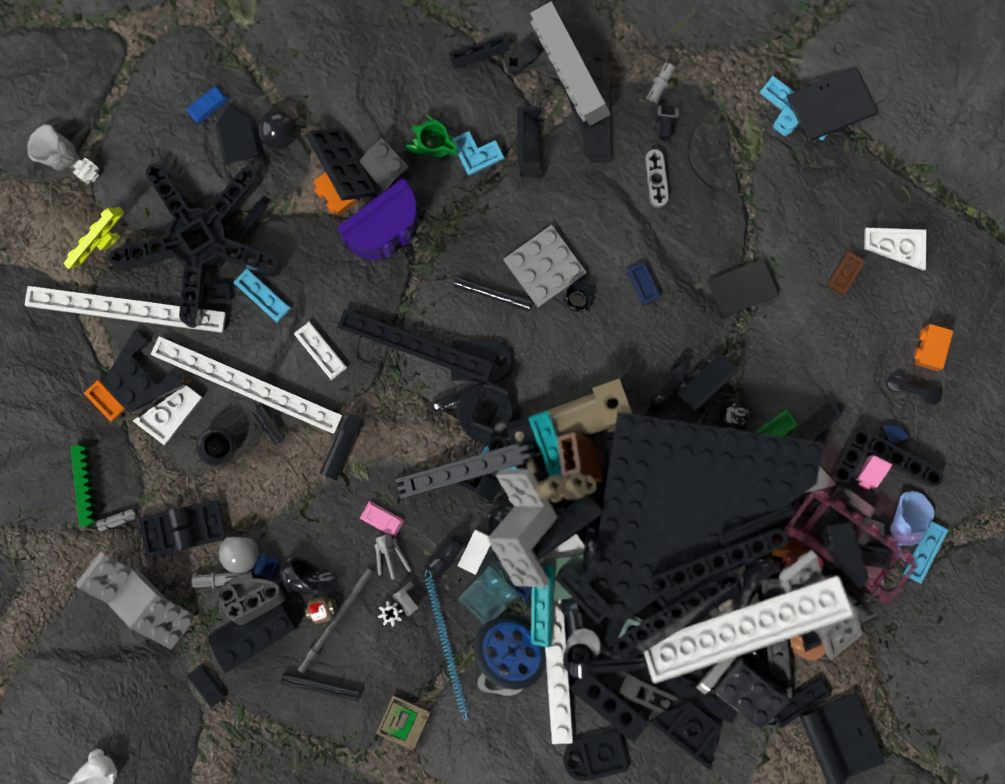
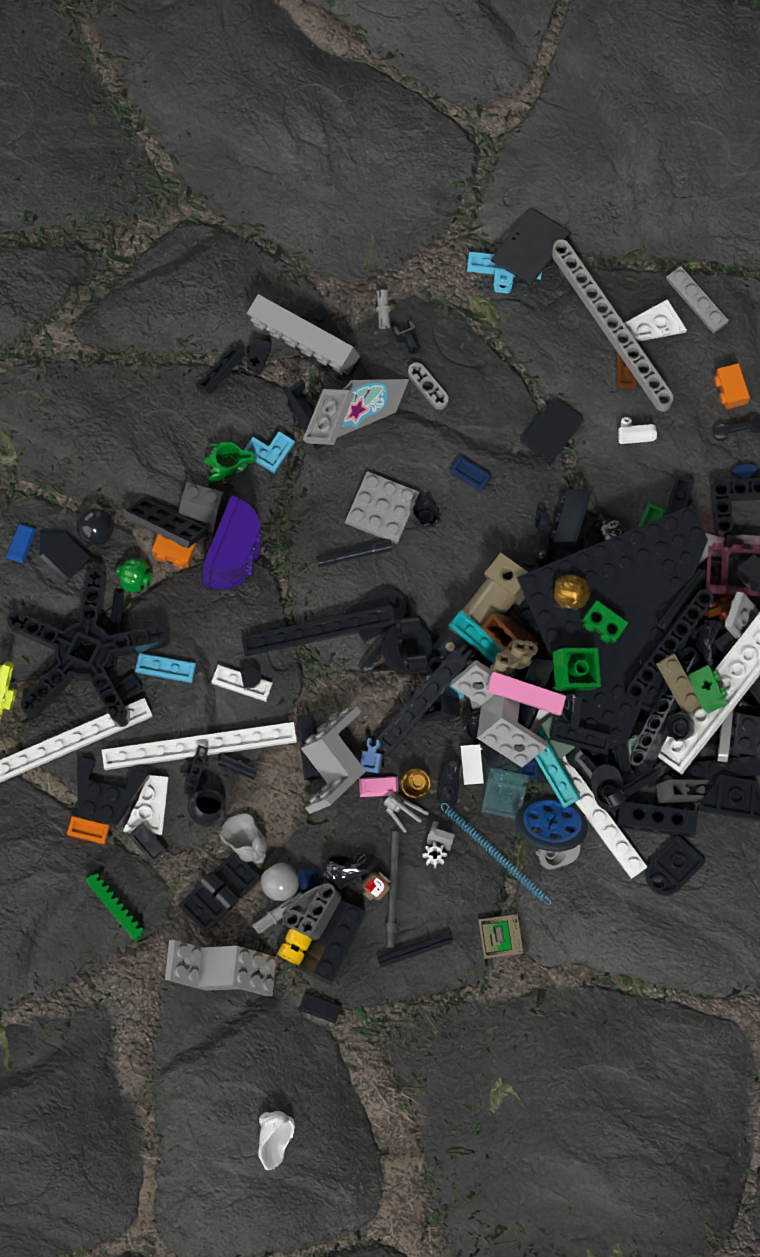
camera: 35 degrees left, 10 degrees down
light grey axle [96,509,137,531] -> none
bright pink slope [855,455,892,490] -> none
none -> green plant [116,558,153,593]
none -> black tile [128,822,168,864]
none -> black piece [180,745,209,796]
none -> light grey hair [220,813,267,864]
none -> black tile [240,668,261,690]
none -> yellow wheel [277,929,312,965]
none -> light grey bracket [301,706,366,814]
none -> light grey piece [303,379,409,445]
none -> medium blue plate [360,738,383,773]
none -> pearl gold hair [401,768,431,798]
none -> bright pink tile [487,672,566,715]
none -> light grey beam [552,240,673,412]
none -> green brick [553,648,601,691]
none -> pearl gold hair [554,575,590,608]
none -> green brick [581,600,628,644]
none -> white piece [618,417,657,444]
none -> dark tan plate [656,654,701,714]
none -> black hair [664,712,695,742]
none -> light grey plate [666,266,729,334]
none -> green brick [688,665,728,714]

